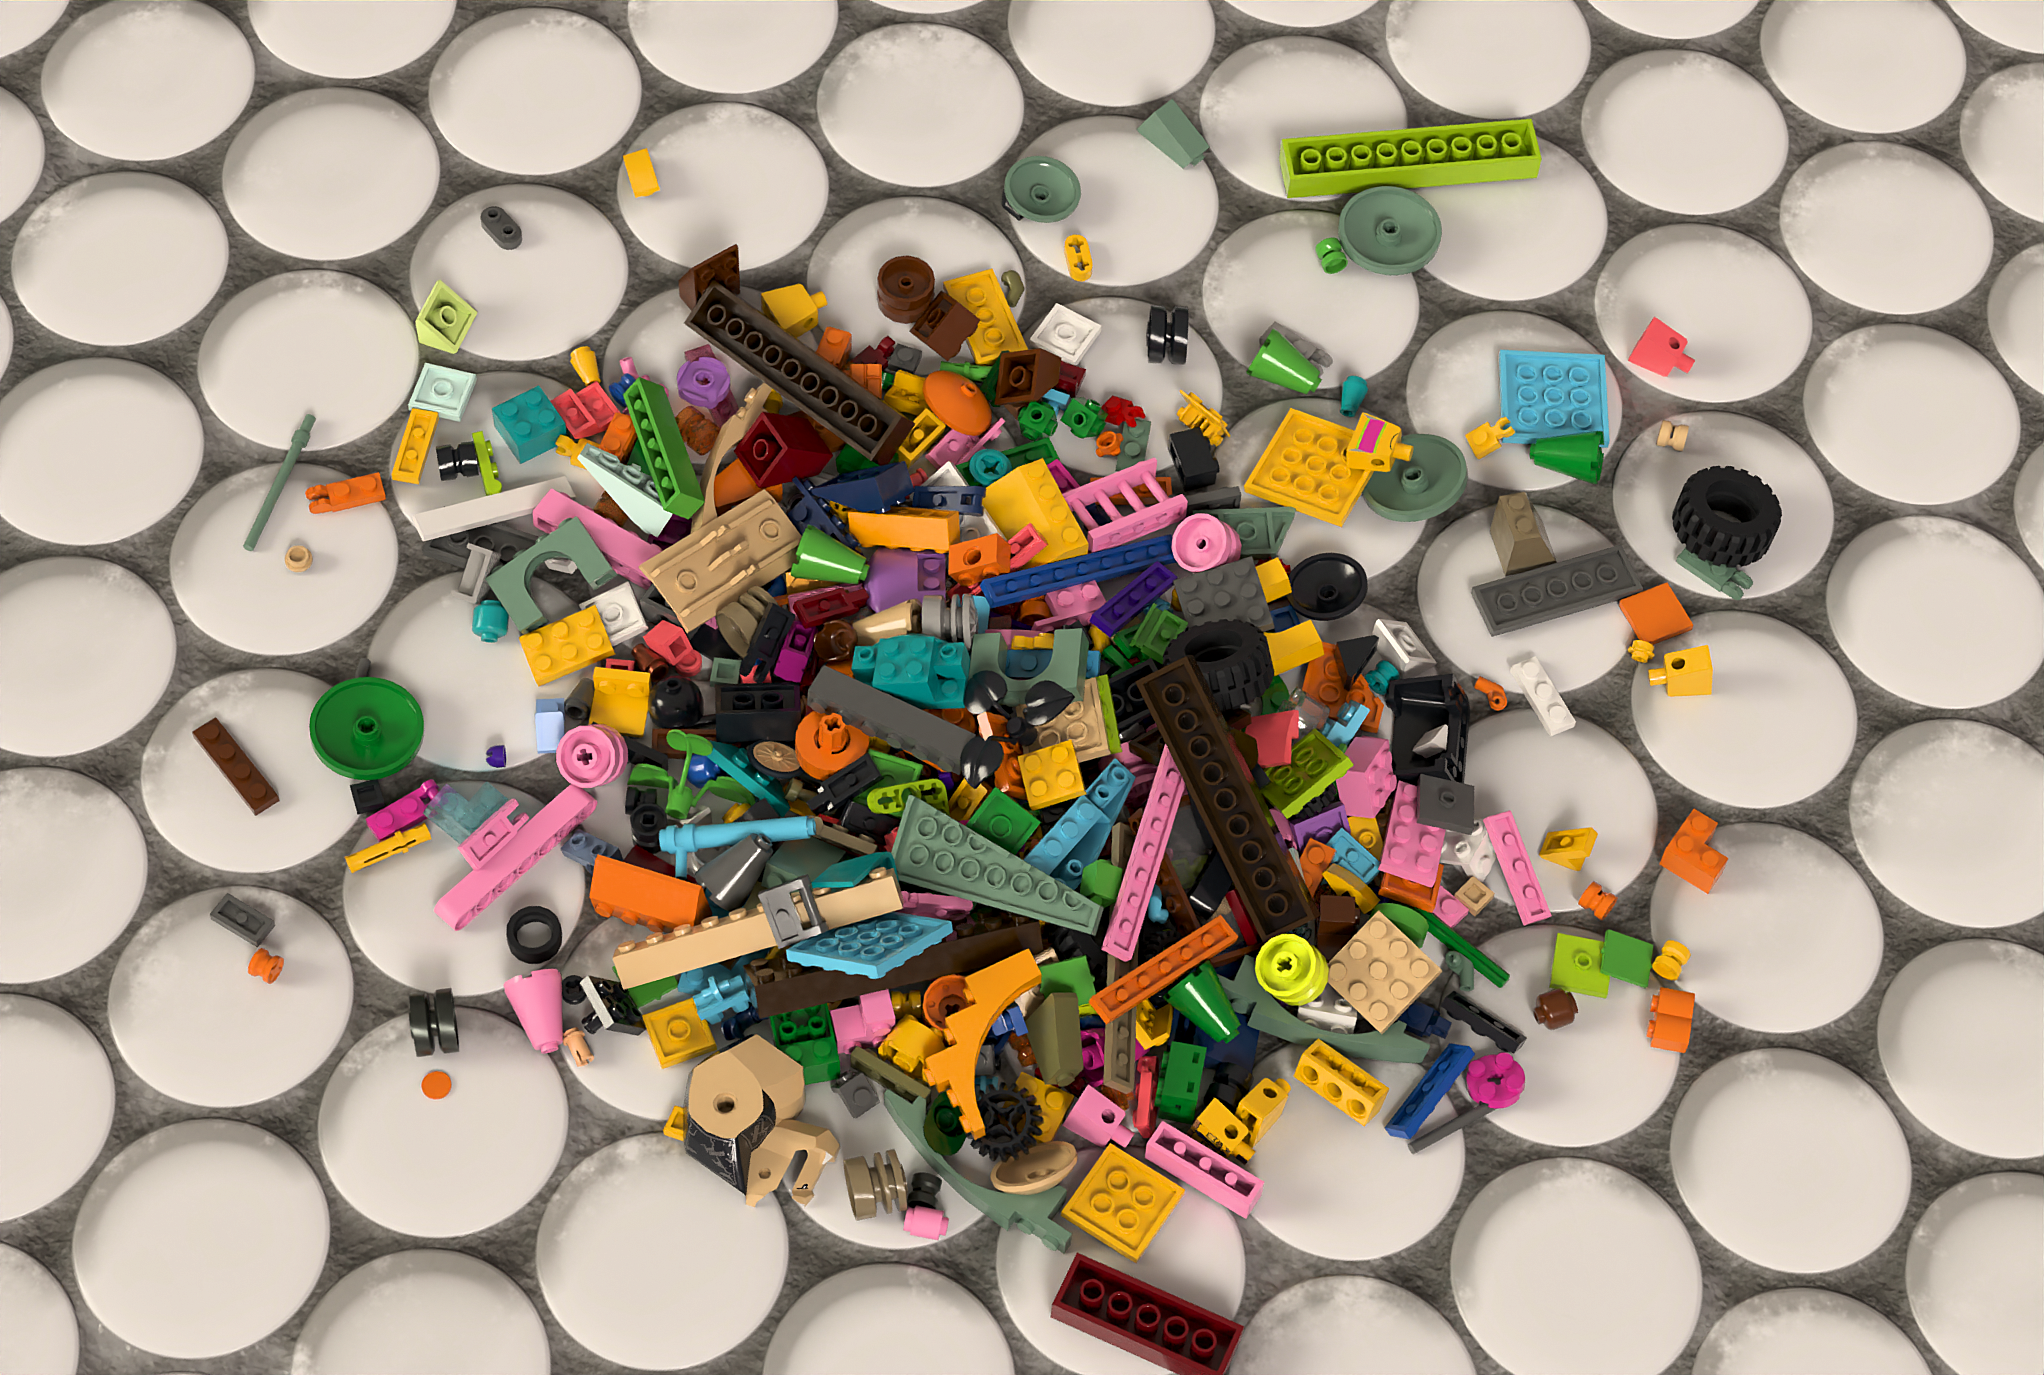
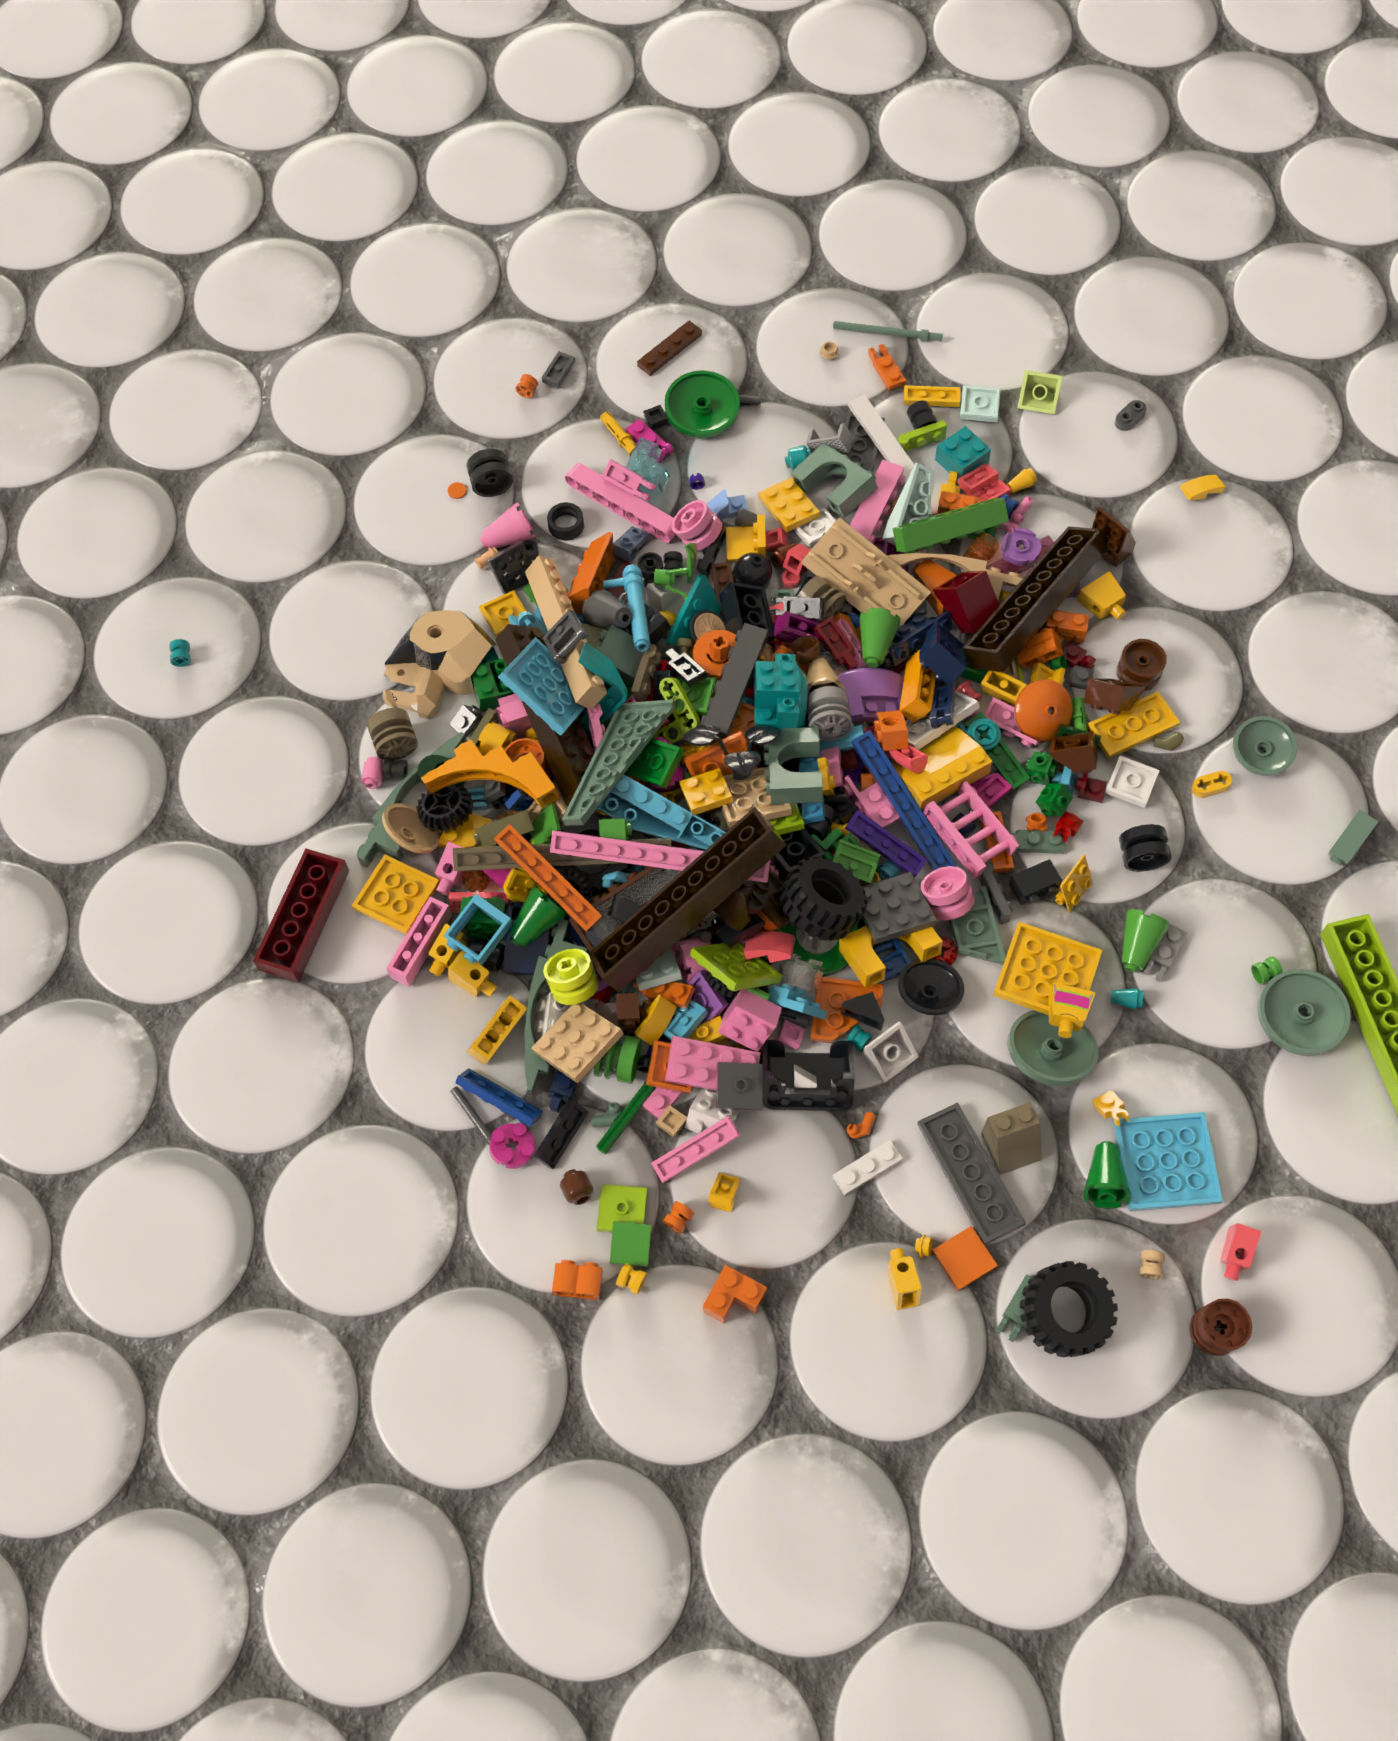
camera: 90 degrees right, 5 degrees up
none -> medium azure window [444,894,514,965]
none -> copper wheel [1189,1298,1253,1356]

